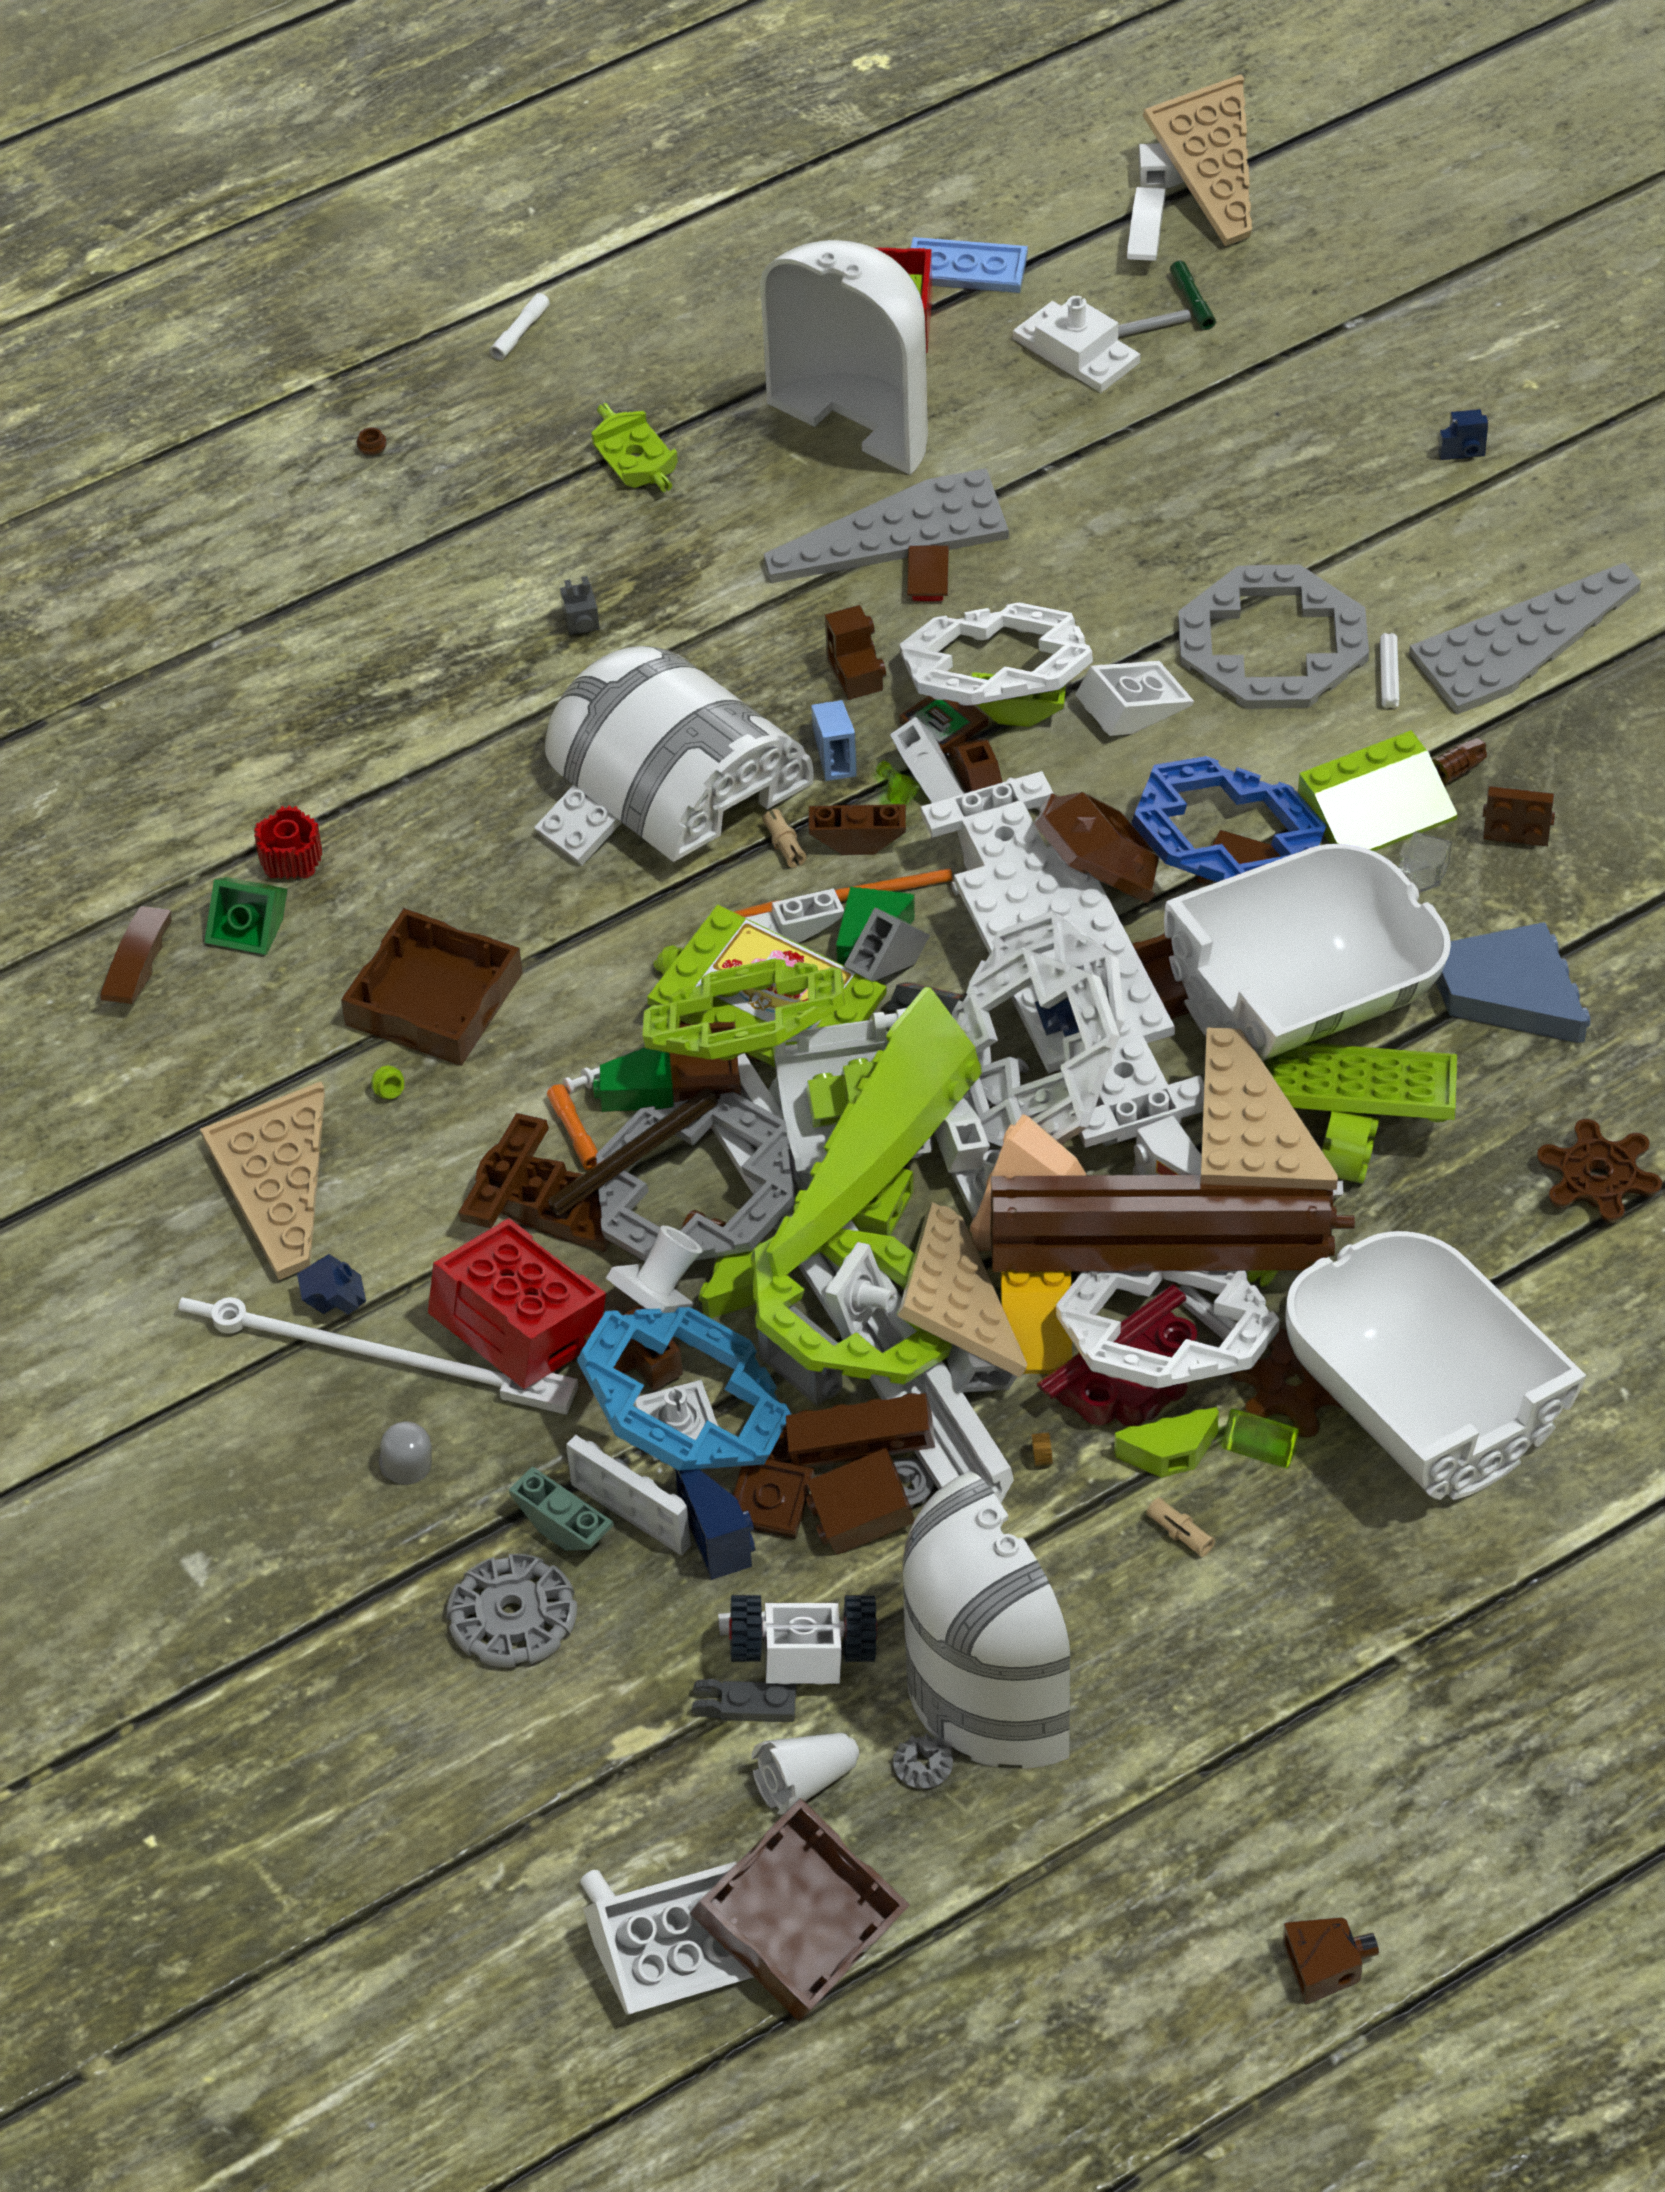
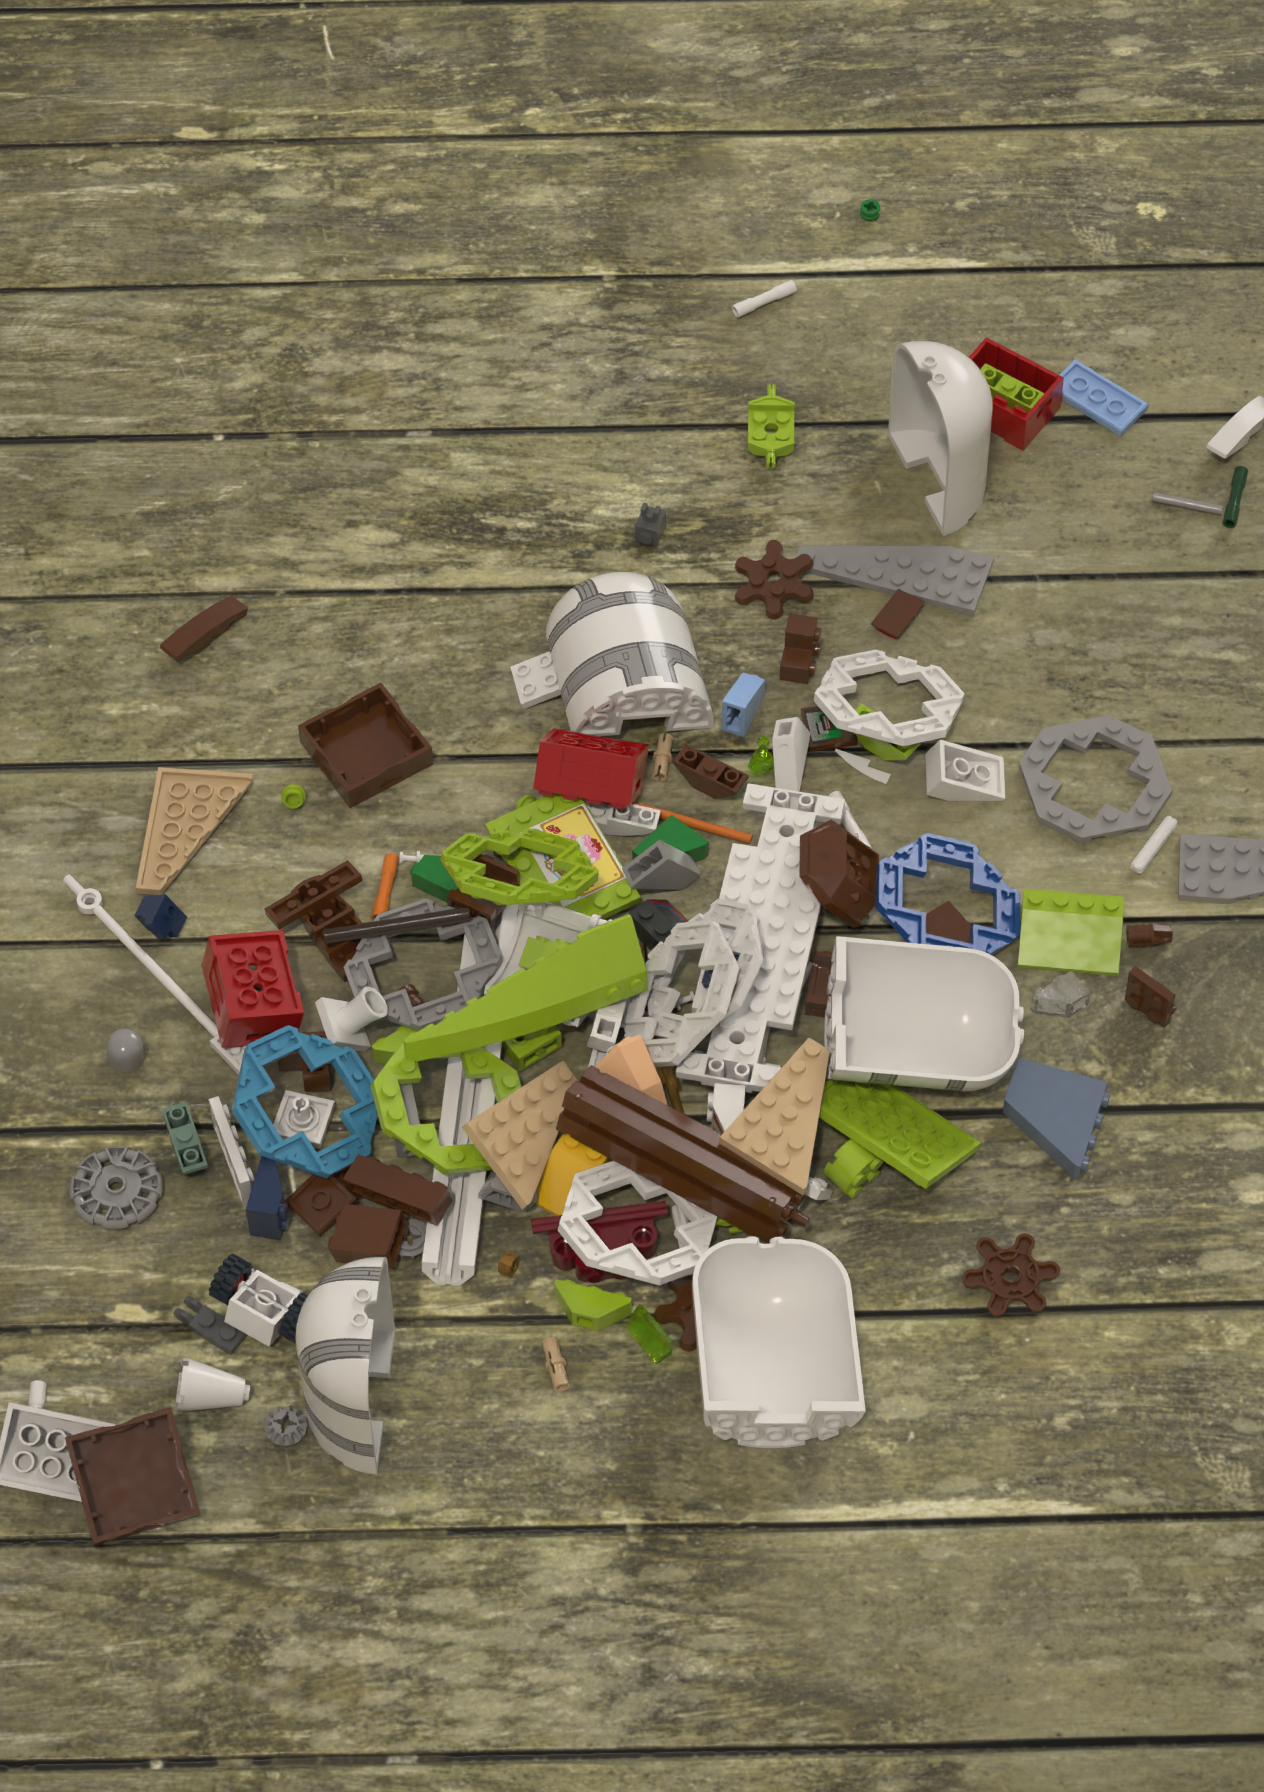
camera: 30 degrees right, 5 degrees up
green slope [204,877,288,955] -> none
red brick [254,805,323,879] -> none
reddish brown plate [356,427,387,455] -> none
white plate [825,1242,898,1340] -> none
reddish brown slope [948,739,1003,793] -> none
white brick [1013,296,1140,393] -> none
reddish brown torso [1283,1917,1379,2005] -> none
none -> red container [533,728,649,809]
none -> reddish brown plate [735,540,814,620]
none -> white sticker [835,749,891,784]
none -> green bush [860,199,880,222]

